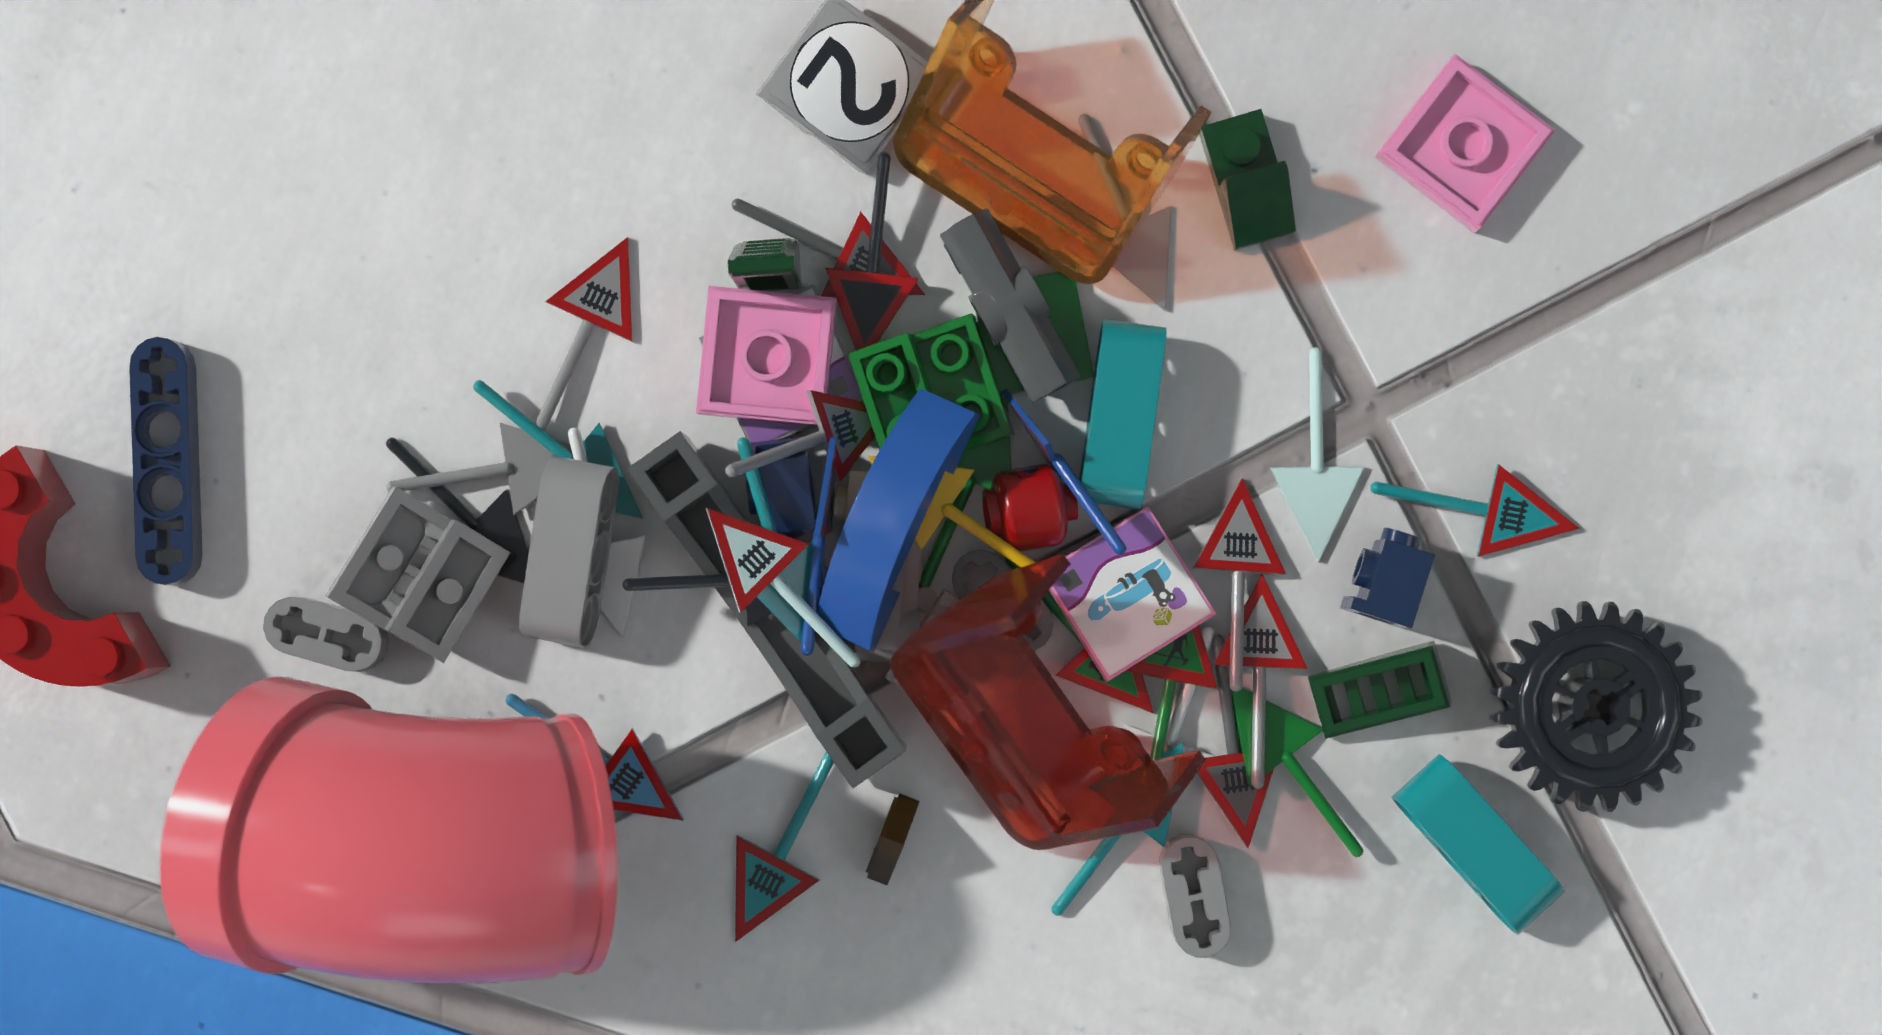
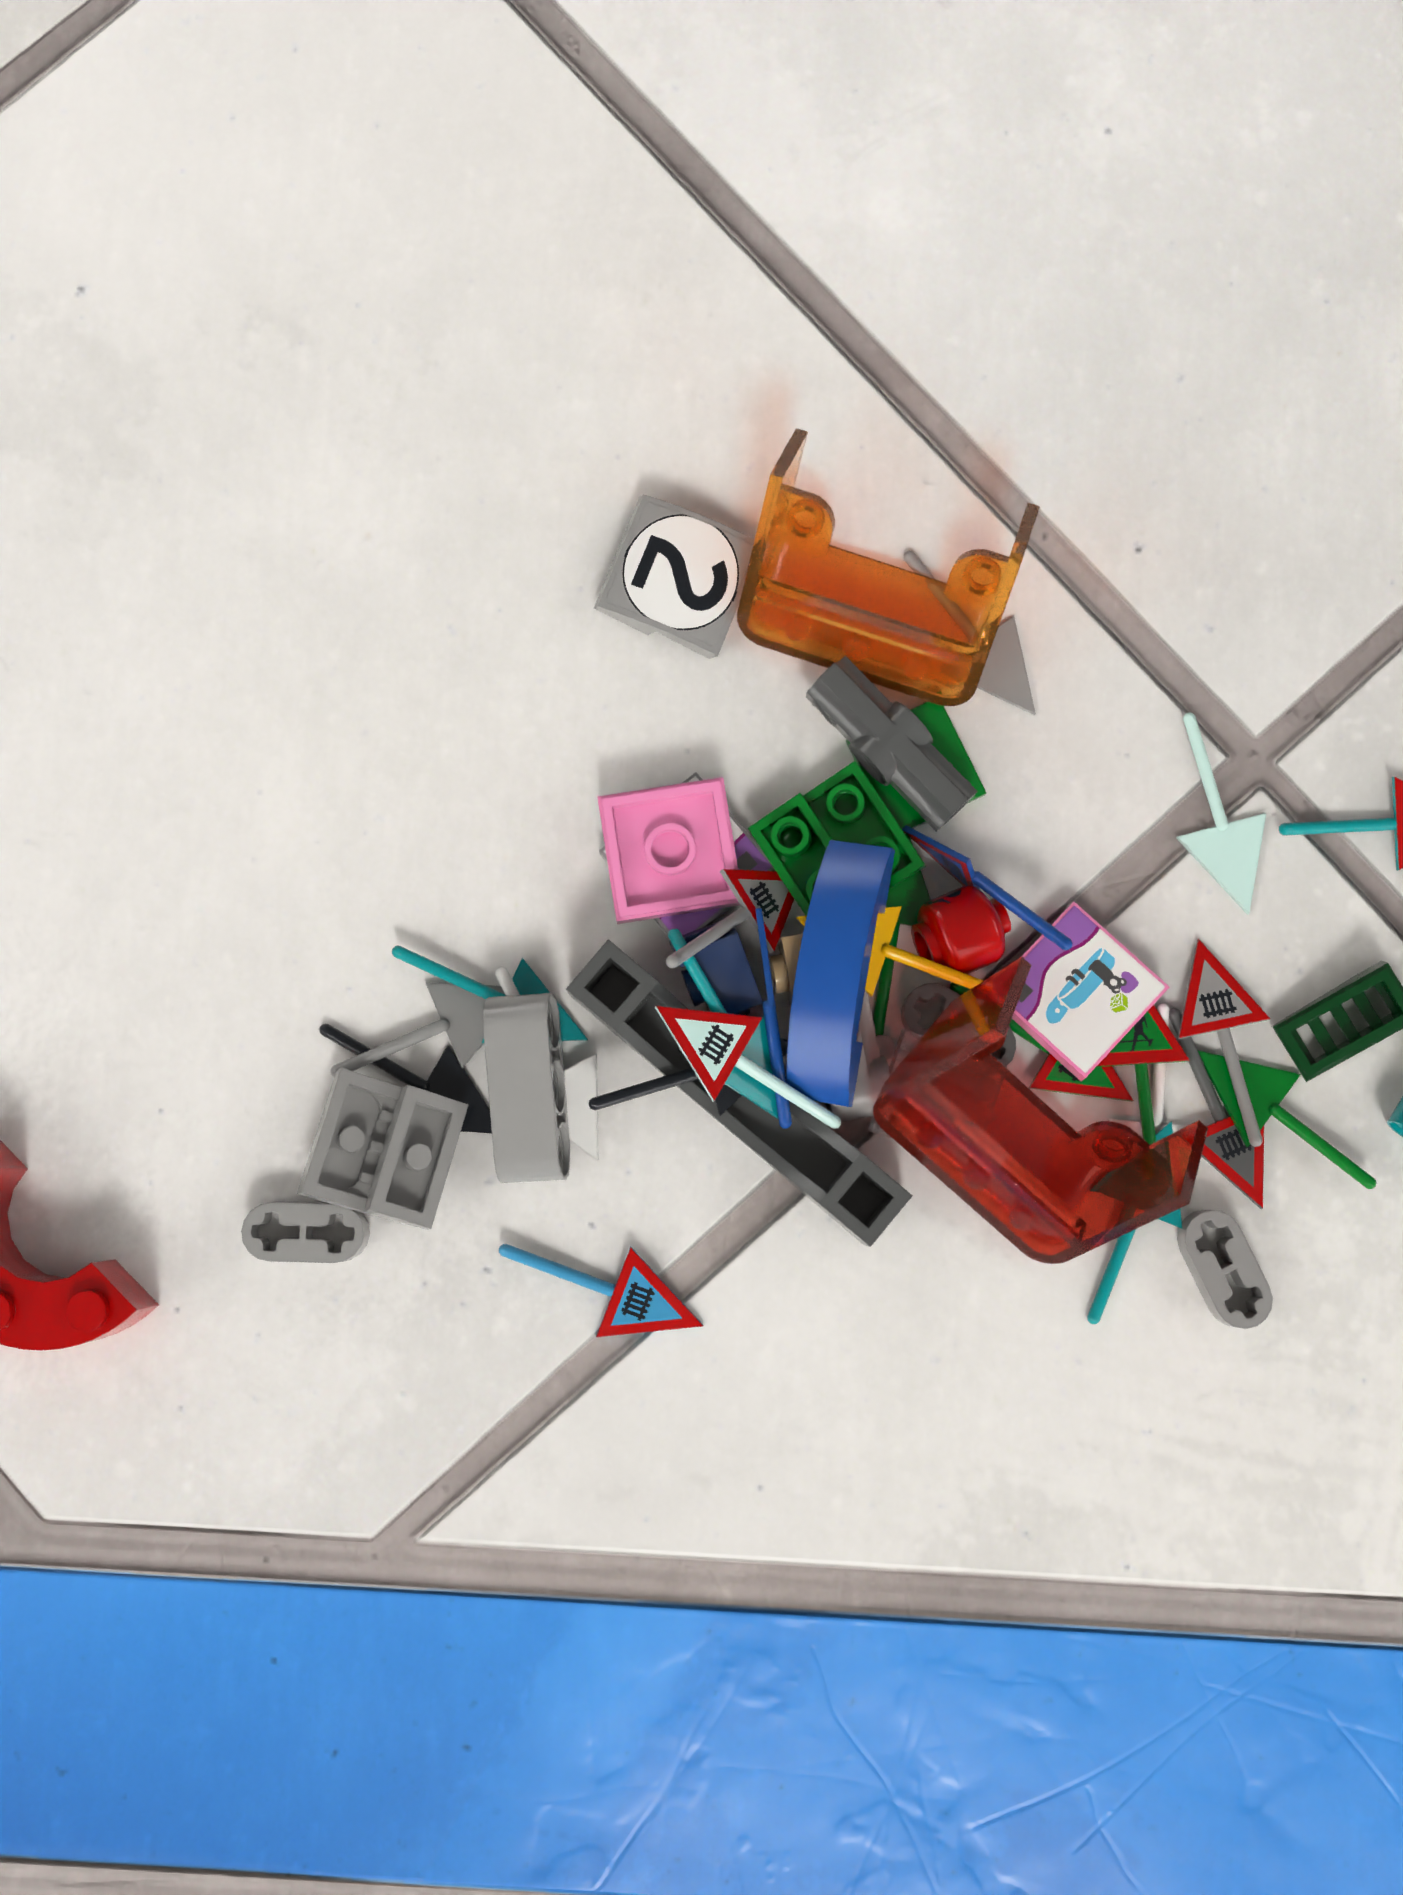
camera: 15 degrees left, 5 degrees down
dark blue beam [129,337,203,585] -> none
coral cylinder [160,676,618,984] -> none
piece [535,237,632,430] -> none
dark green slope [728,238,802,291] -> none
piece [732,199,925,297] -> none
piece [735,752,834,942] -> none
piece [825,152,919,350] -> none
dark brown tile [865,793,920,885] -> none
teal beam [1079,319,1166,510] -> none
piece [1192,478,1286,692] -> none
dark green slope [1198,109,1296,251] -> none
dark blue brick [1340,527,1435,628] -> none
bright pink tile [1375,54,1556,233] -> none

